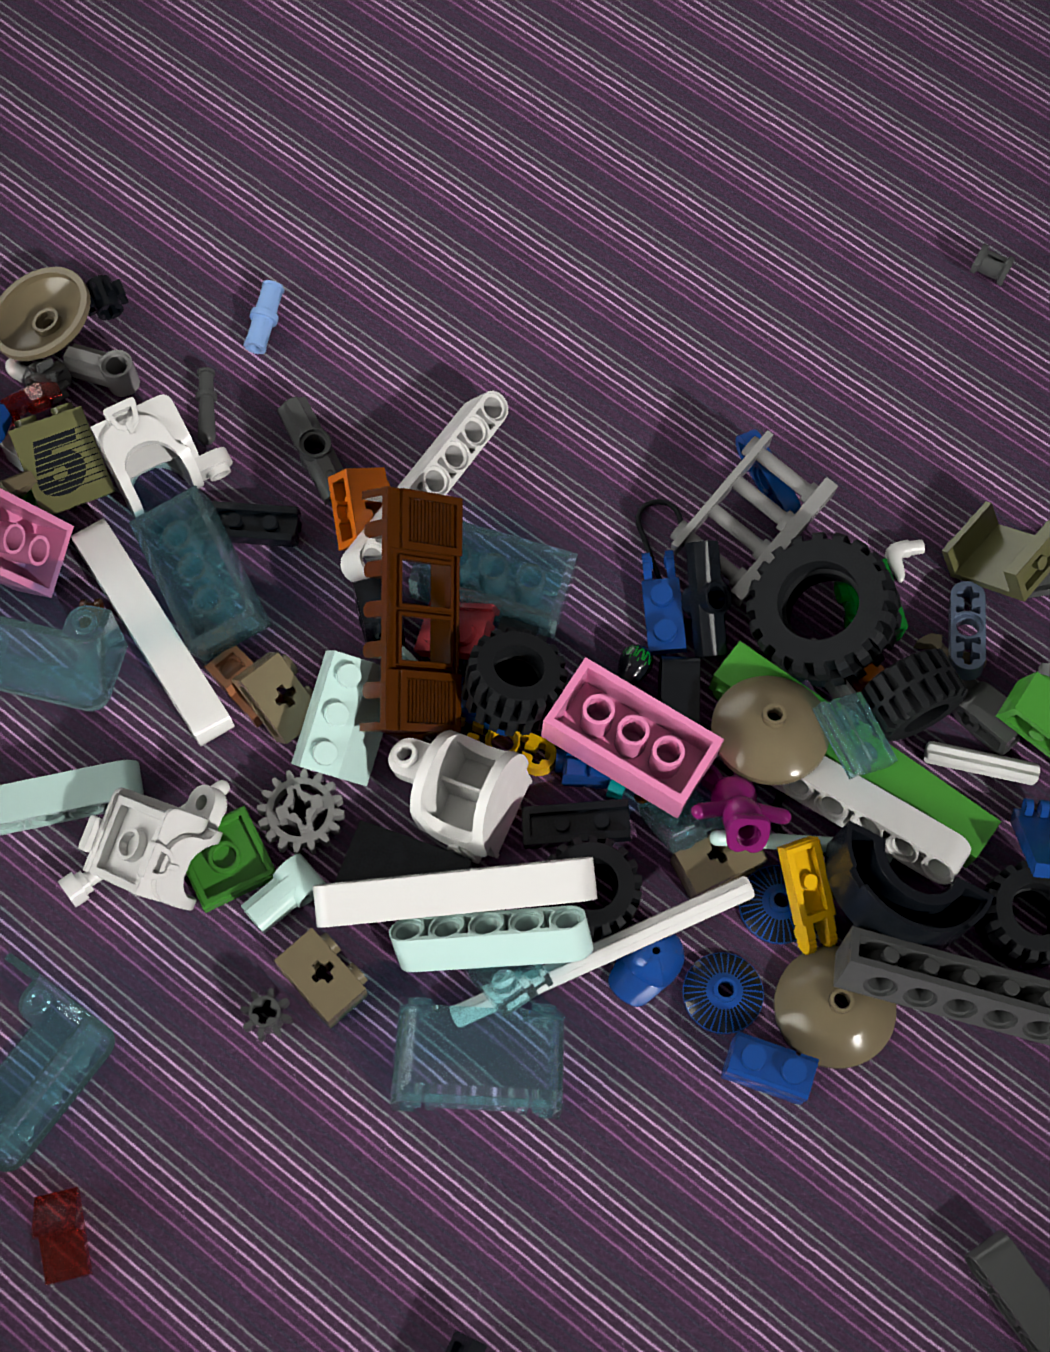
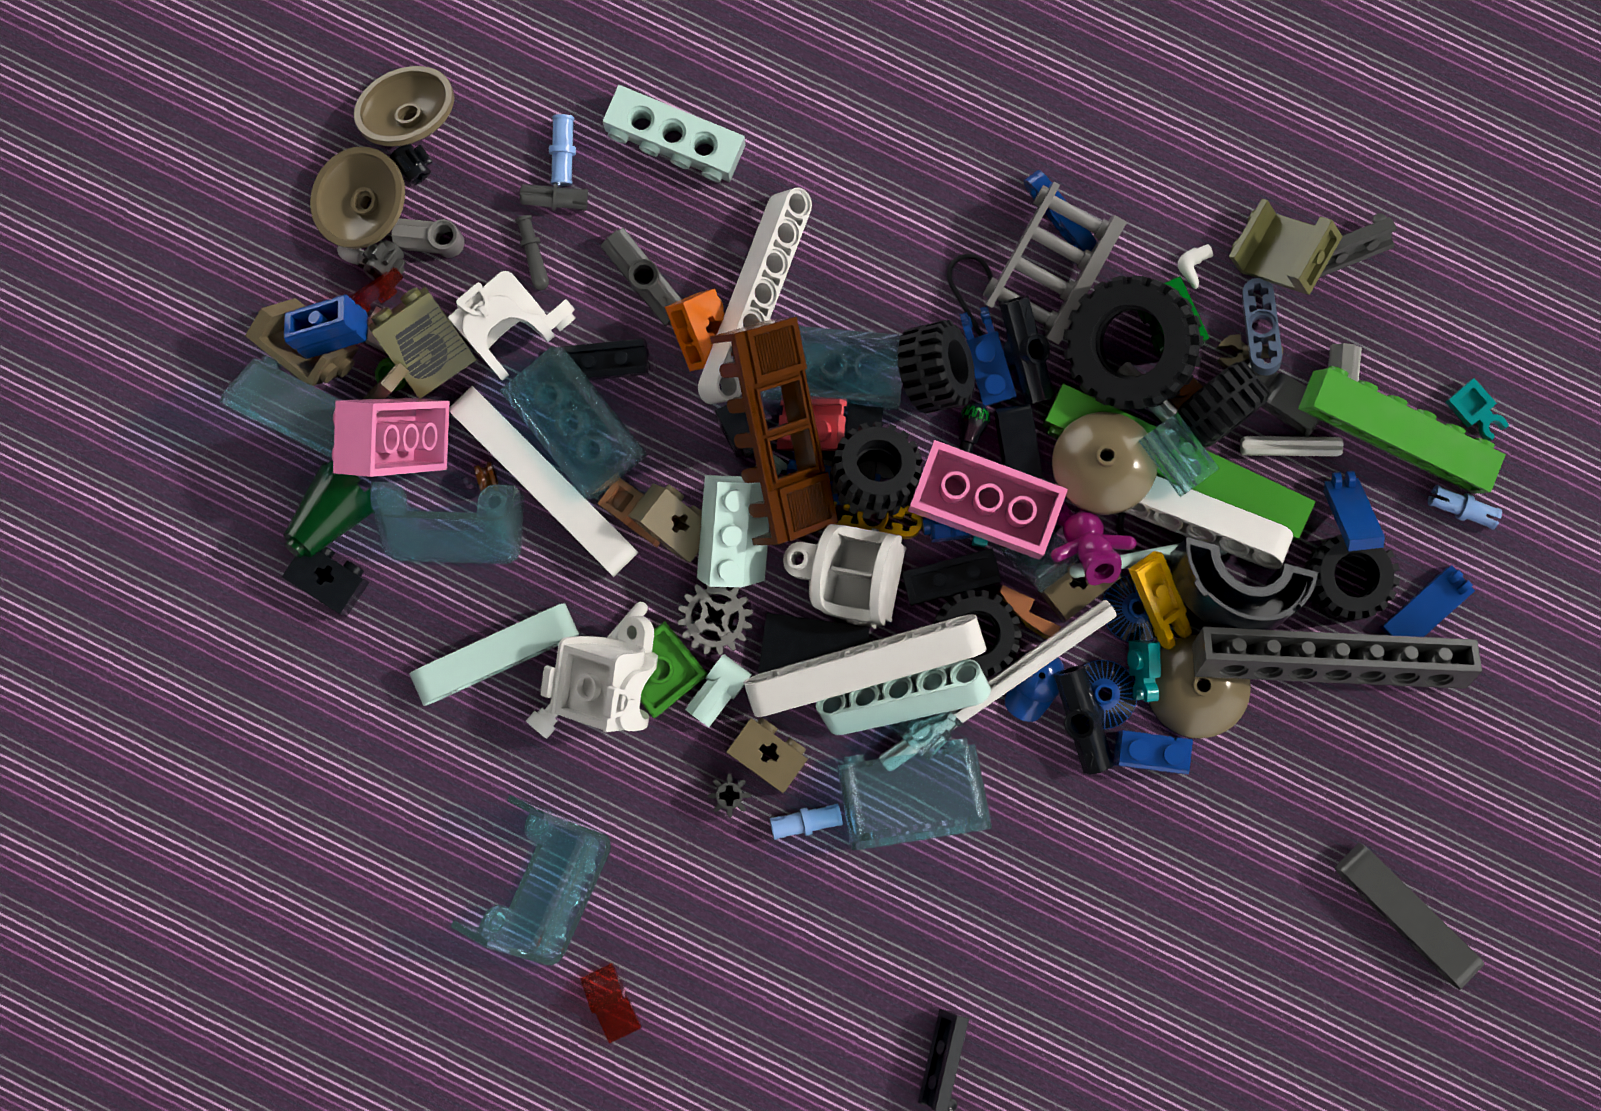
camera: 10 degrees left, 15 degrees up
none -> dark tan dish [354,66,454,146]
none -> dark grey axle [520,183,588,211]
none -> light aqua brick [603,85,745,182]
none -> light blue pin [769,803,843,840]
none -> black tyre [898,320,975,414]
none -> nougat slope [997,585,1061,639]
none -> black piece [1054,665,1115,775]
none -> teal plate [1127,640,1161,702]

